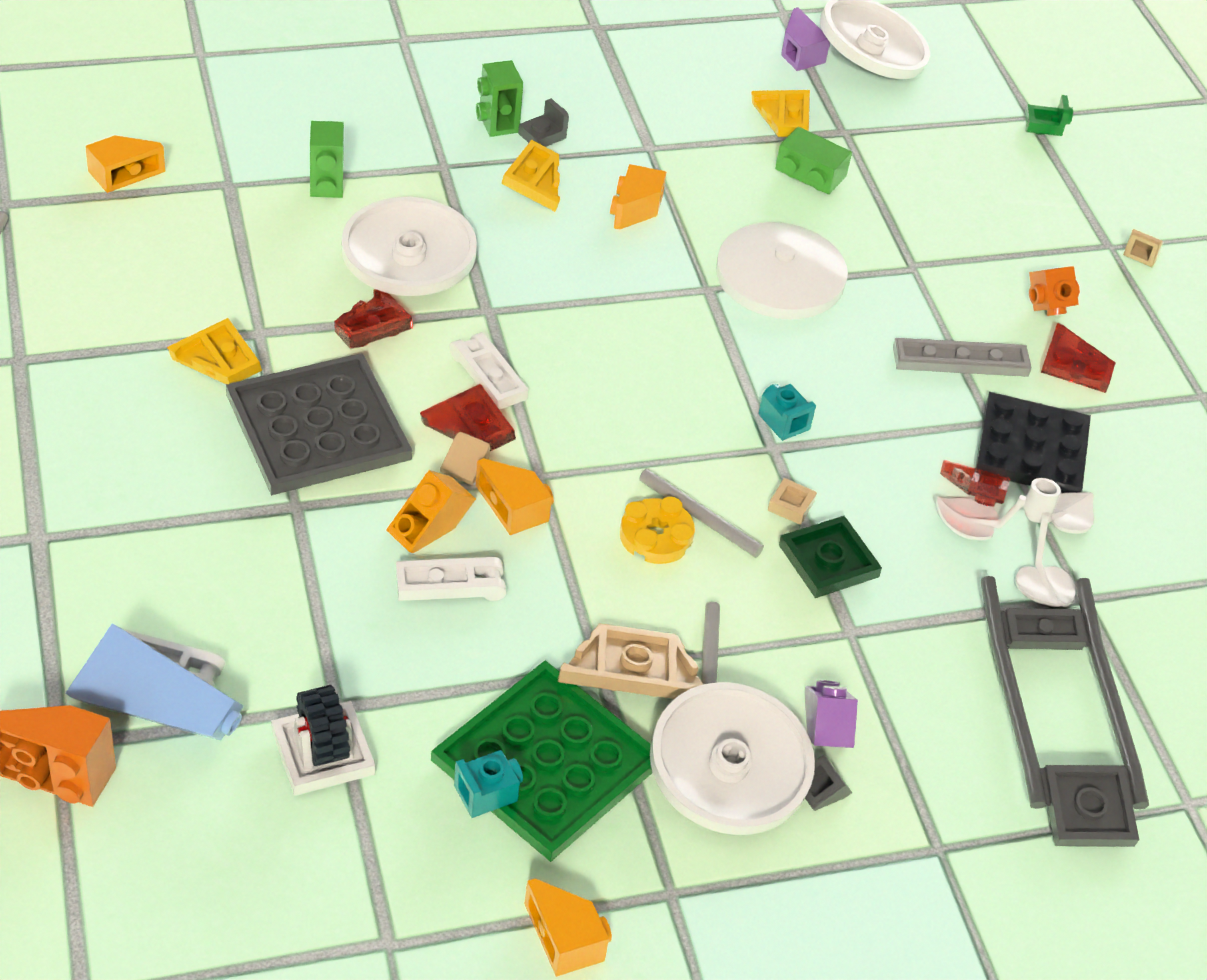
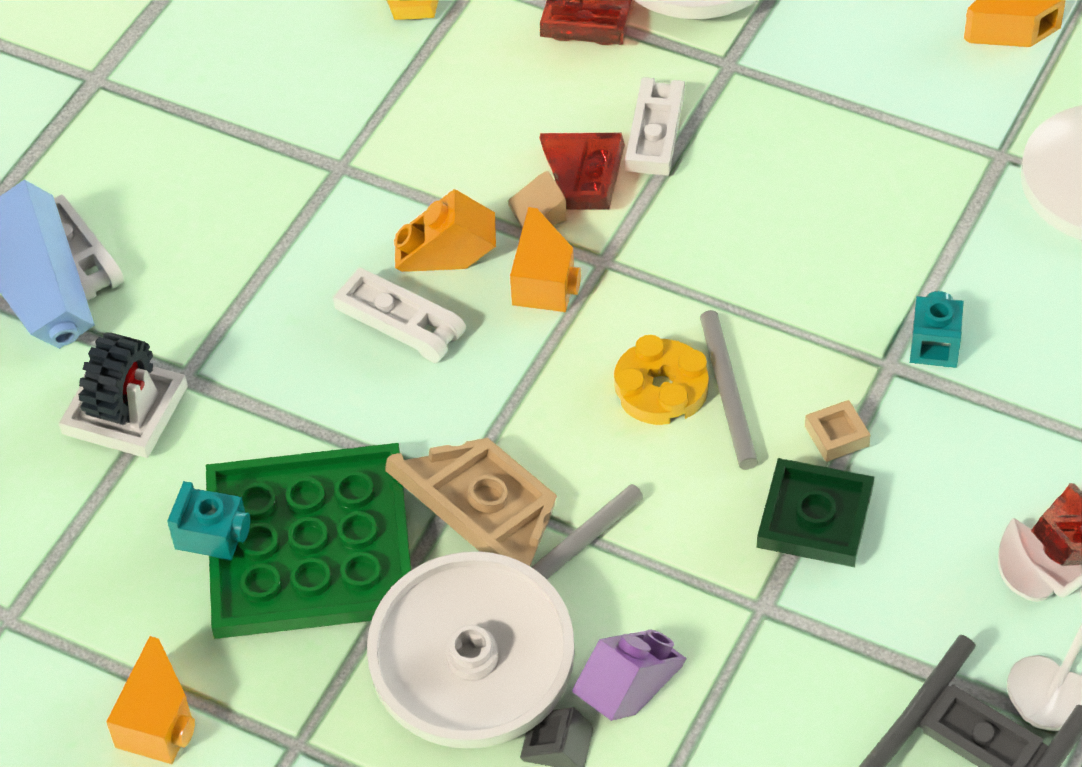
camera: 50 degrees right, 5 degrees up
dark grey plate [226,353,412,496] -> none

